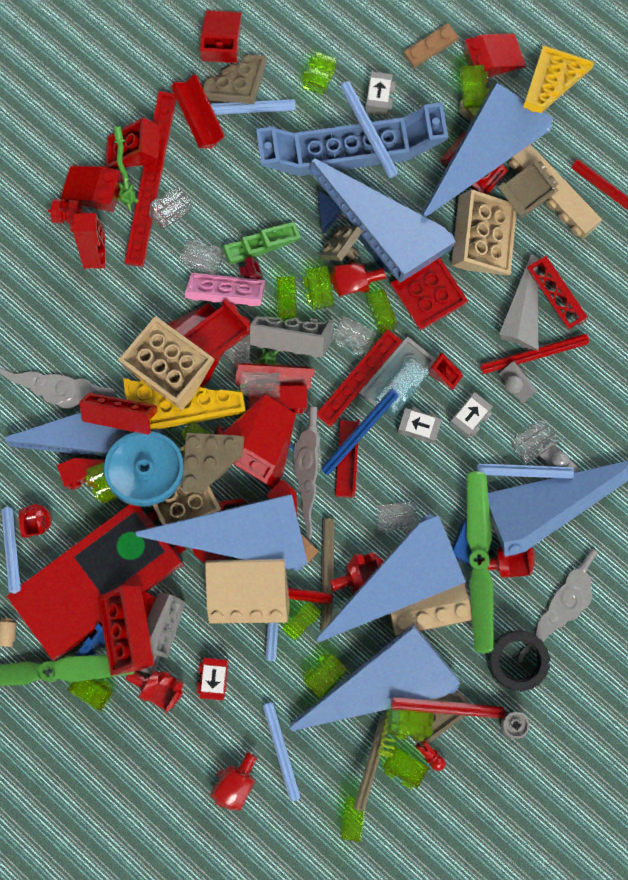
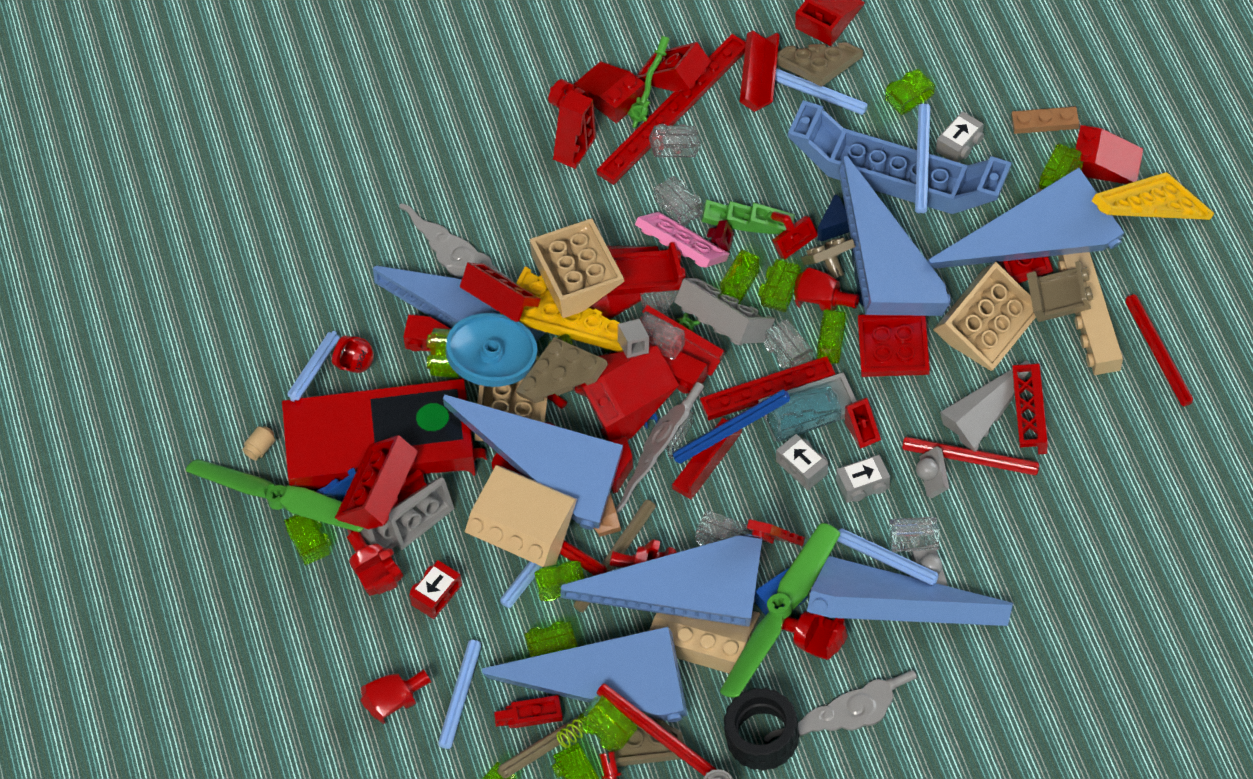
camera: 30 degrees right, 20 degrees down
none -> red hinge [494,695,563,728]
none -> light grey brick [618,319,649,358]
none -> red wing [747,519,805,546]
none -> red plate [771,212,817,259]

